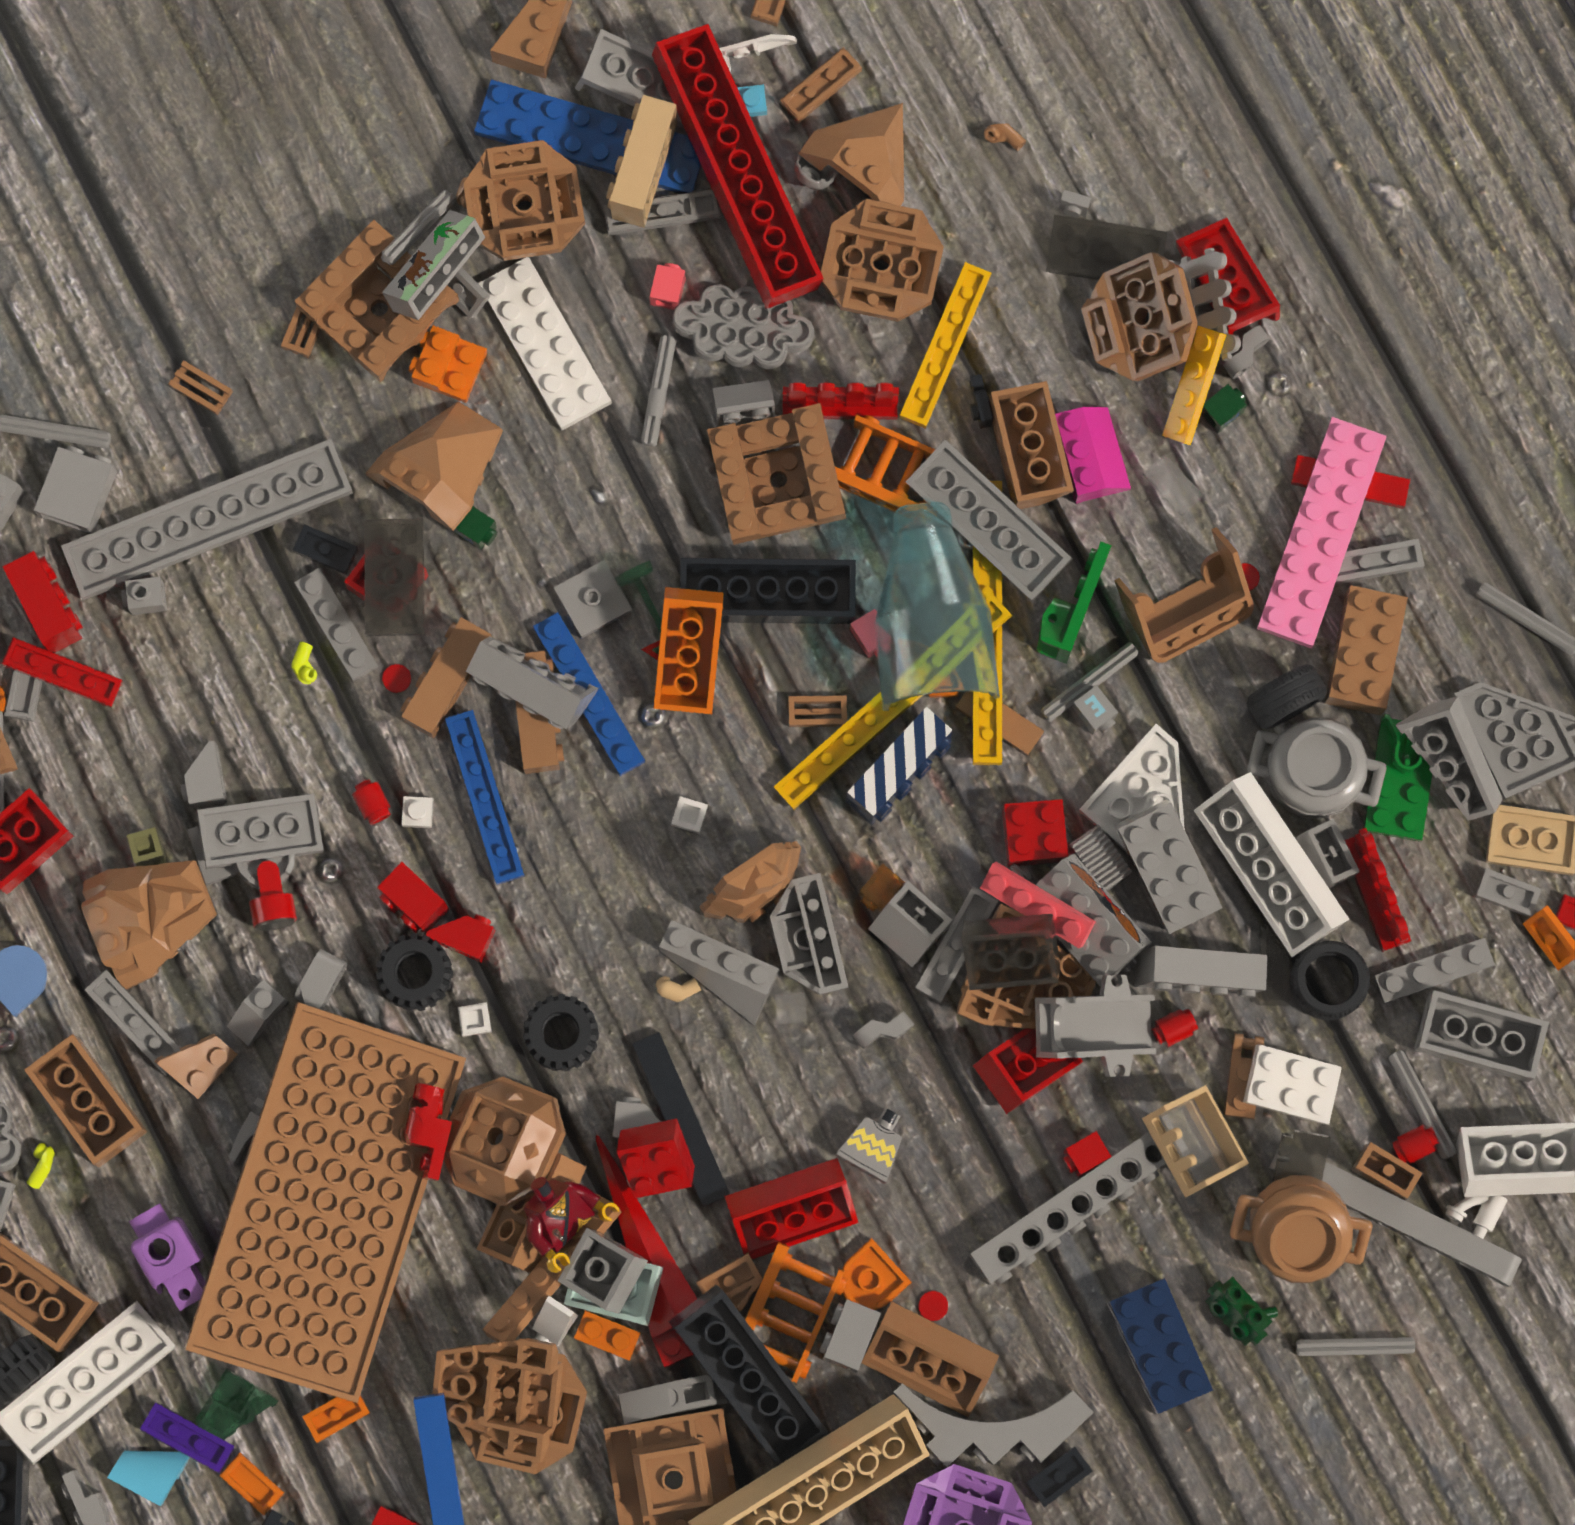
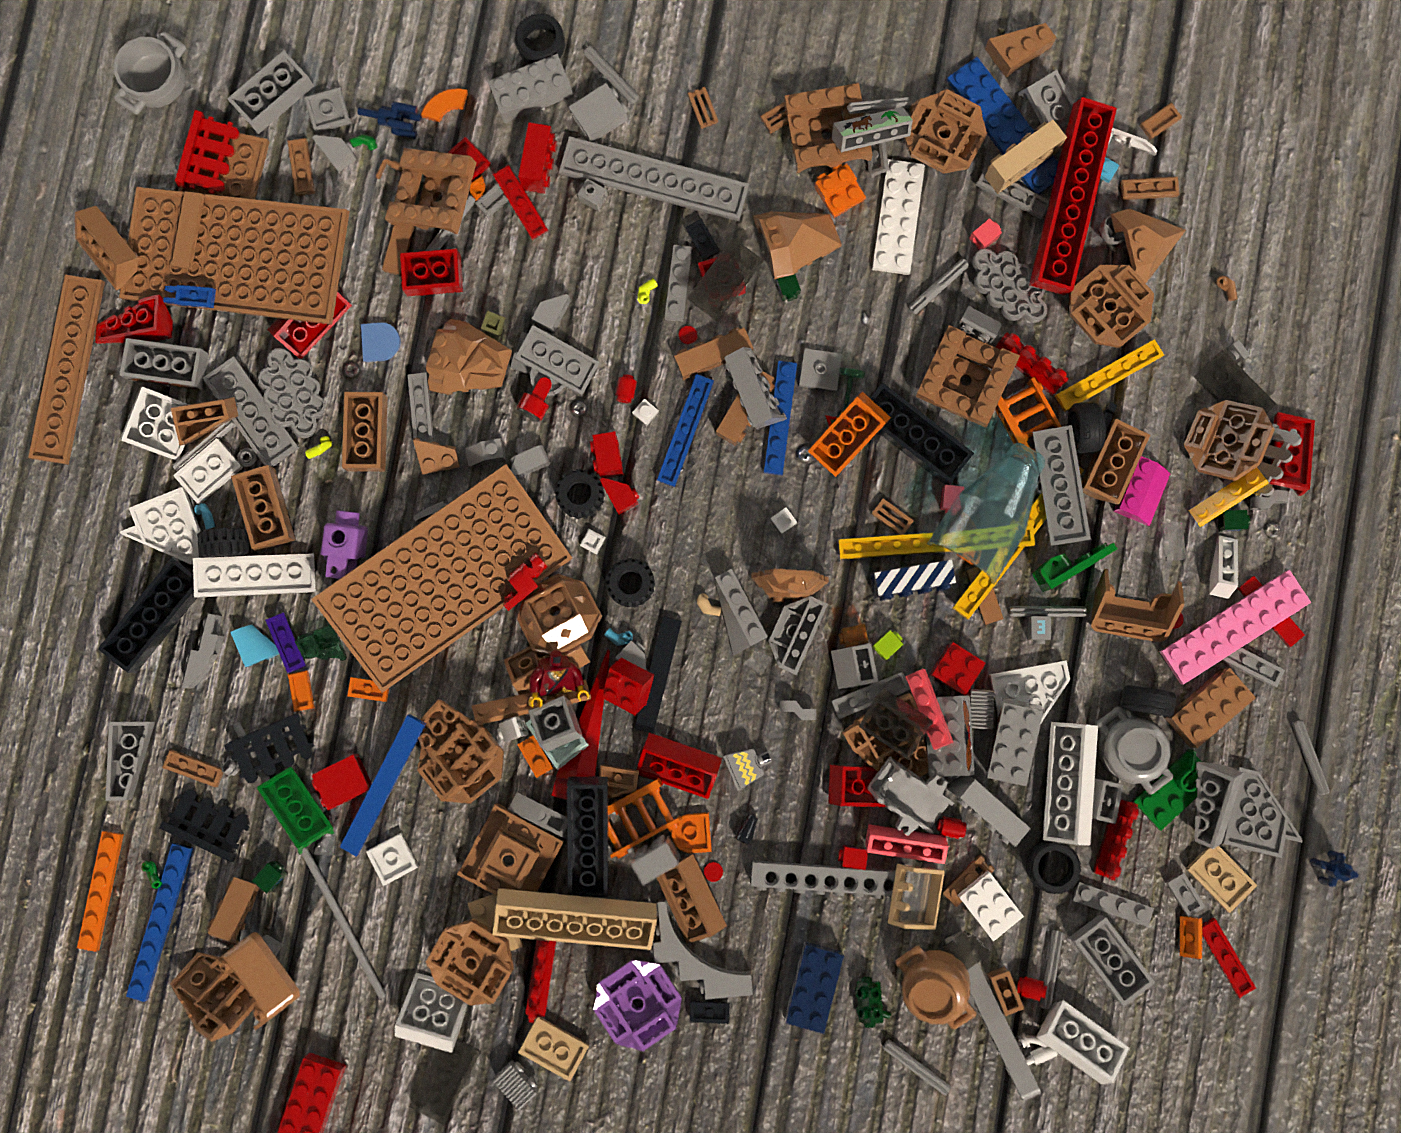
camera: 45 degrees right, 5 degrees up
none -> medium azure arm [604,628,633,646]
none -> black cone [735,814,758,845]
none -> coral brick [865,824,949,864]
none -> lime brick [871,630,904,661]
none -> black tyre [1067,401,1106,453]
none -> white slope [1209,535,1238,599]

